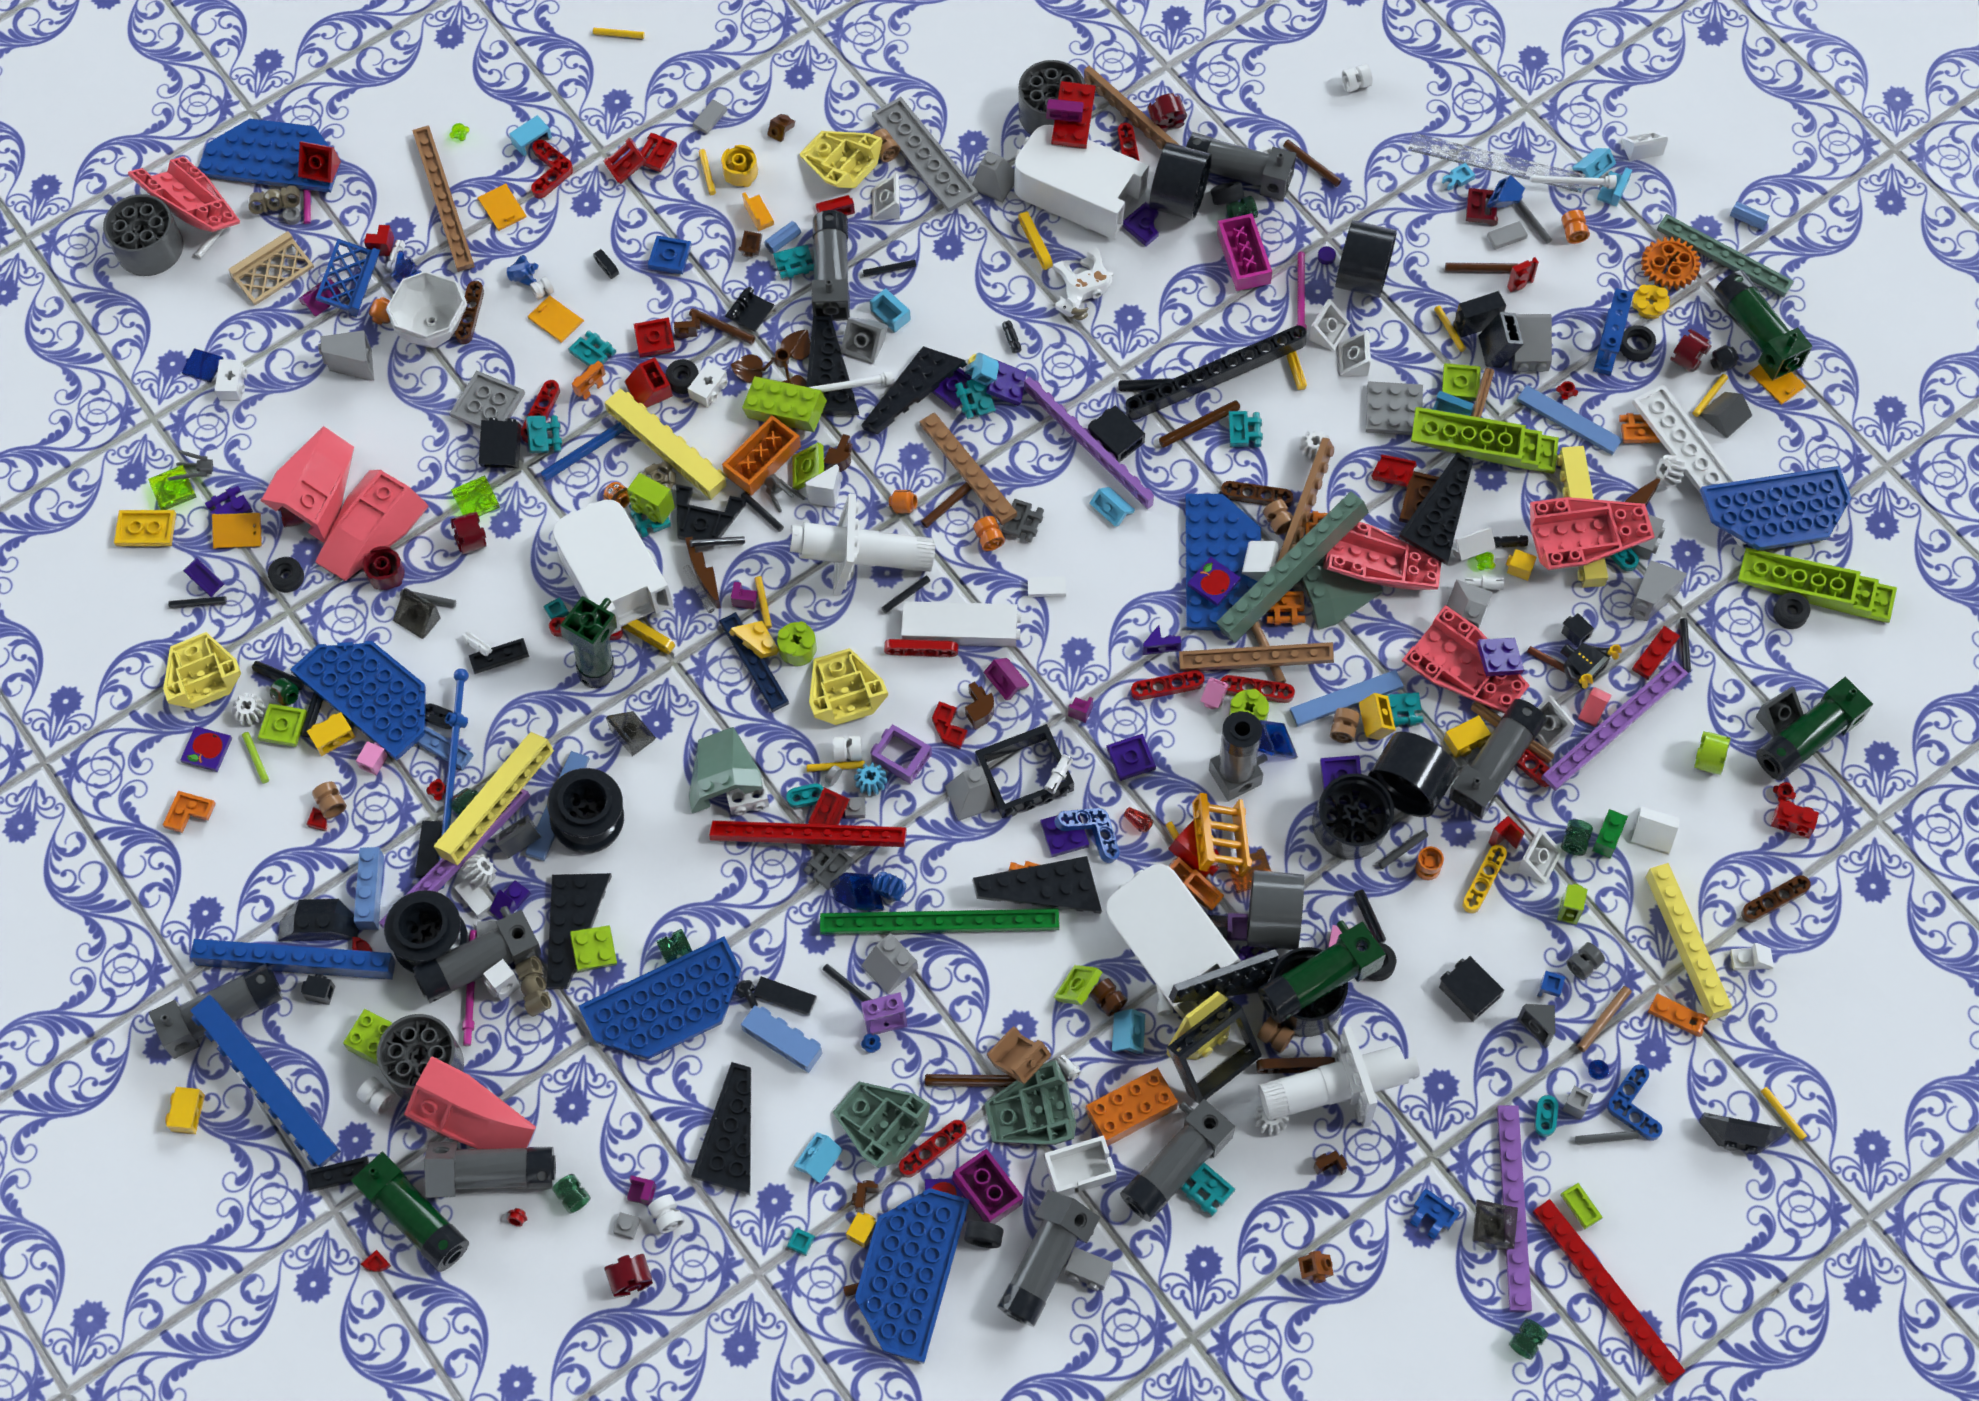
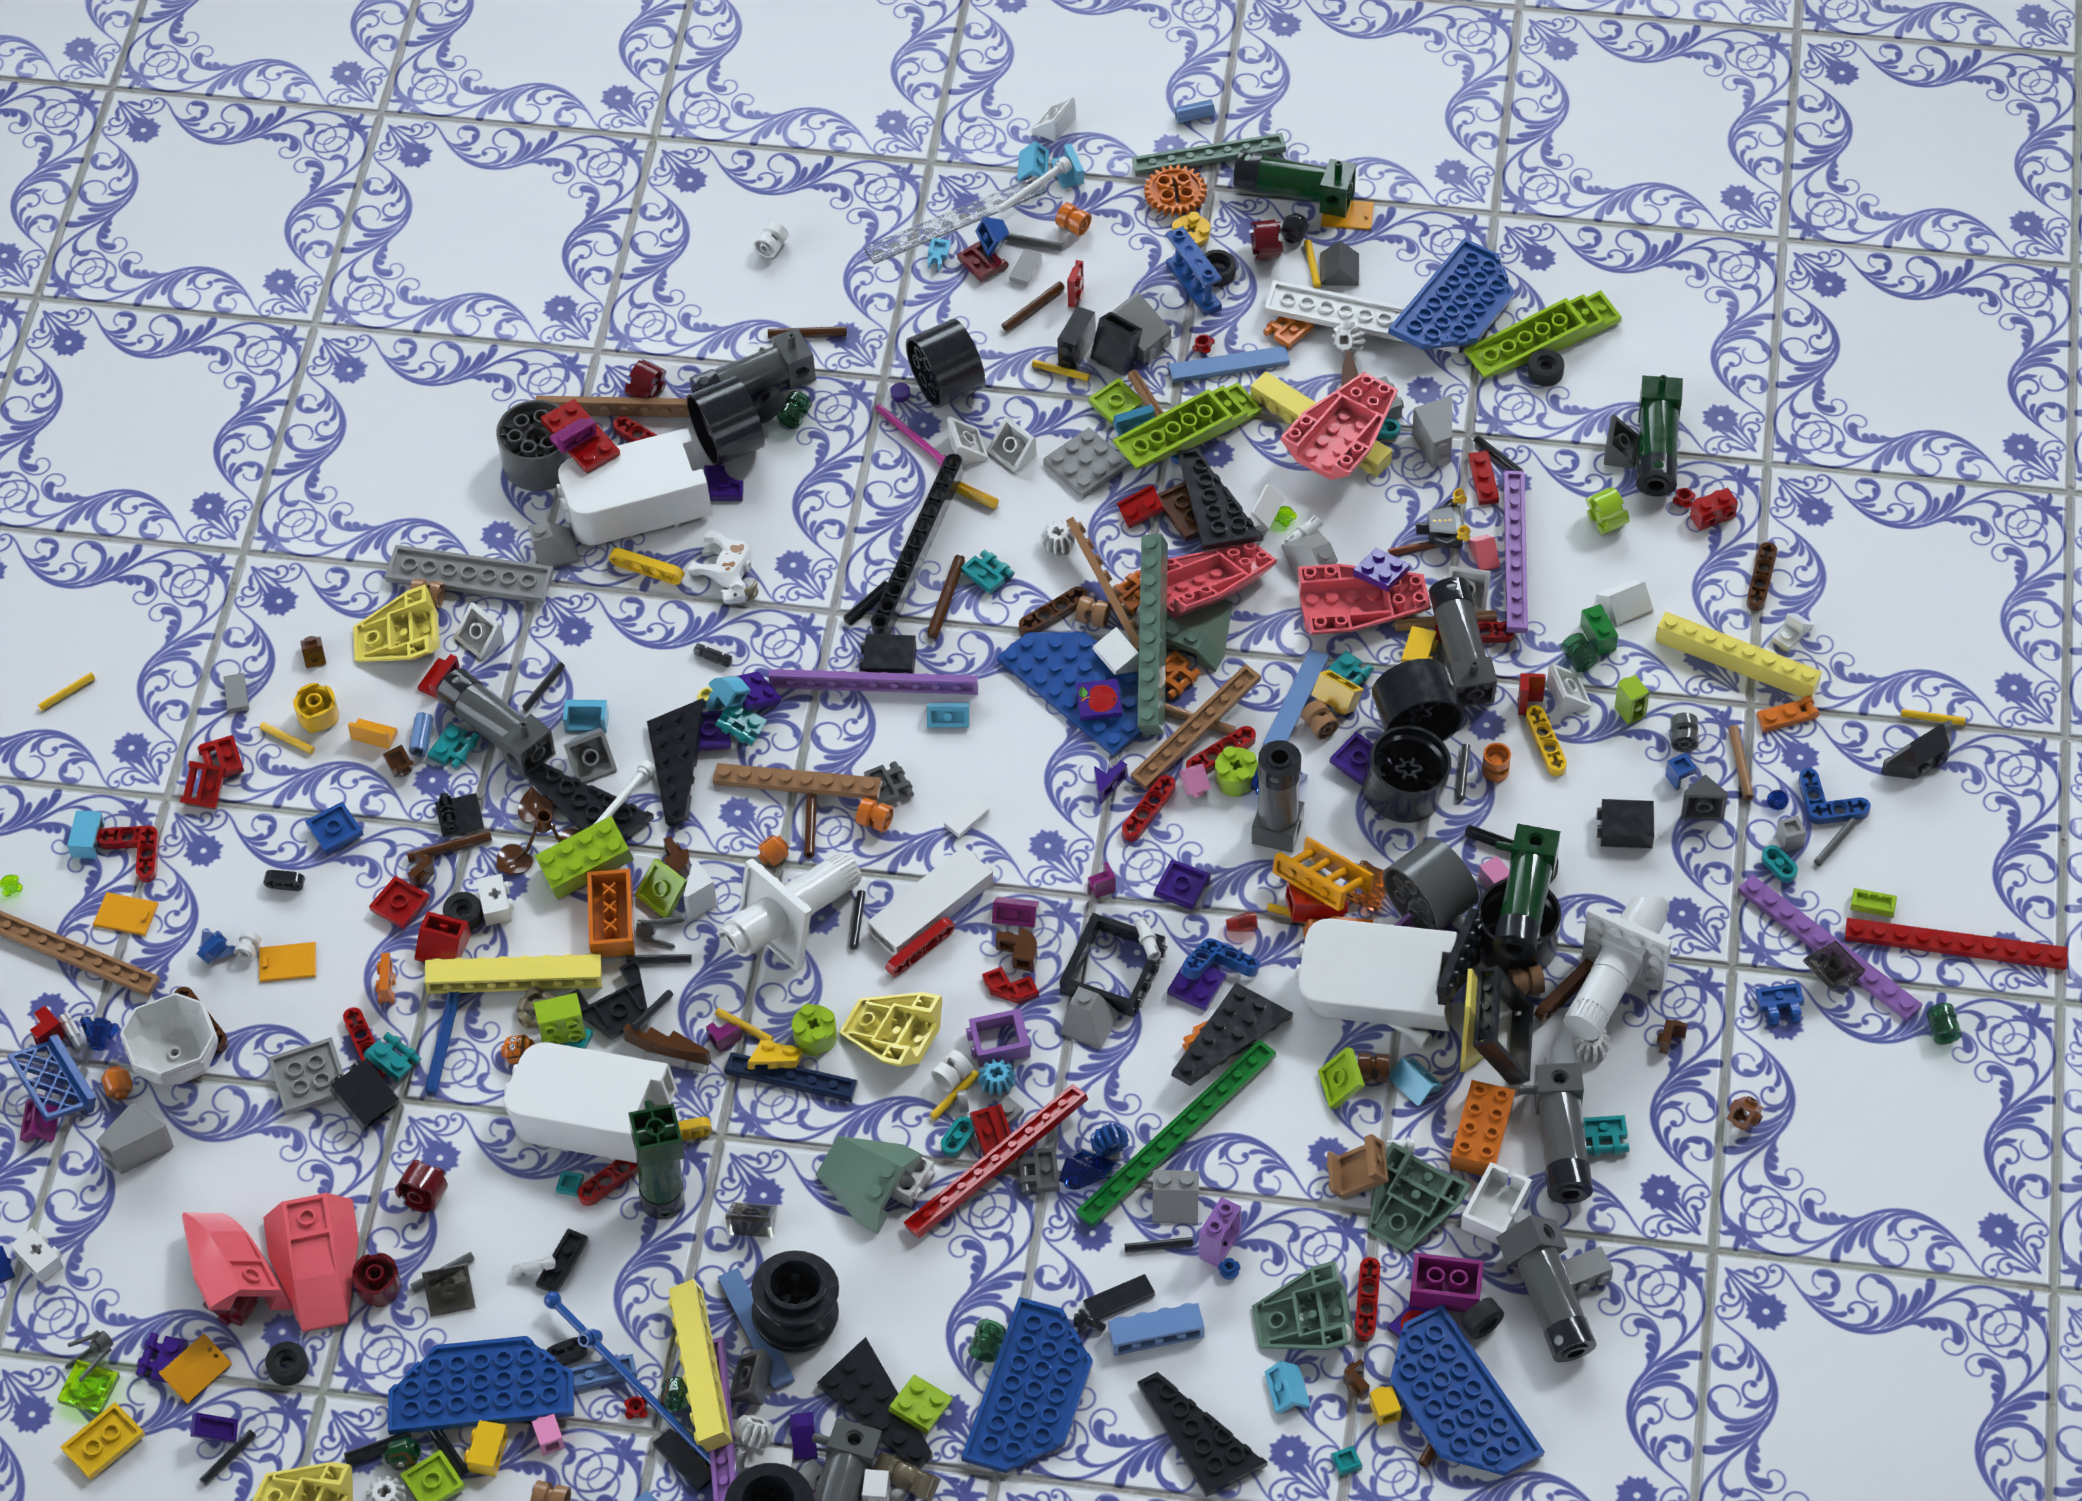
camera: 45 degrees left, 10 degrees down
clear neon green plate [451,475,500,517] -> none
teal plate [568,331,616,367] -> none
reddish brown axle [925,1074,1016,1087] -> none
dark pink brick [1217,214,1272,291] -> none
black axle [1494,535,1528,548] -> none
yellow brick [1506,549,1537,581] -> none
black brick [1561,613,1594,648] -> none

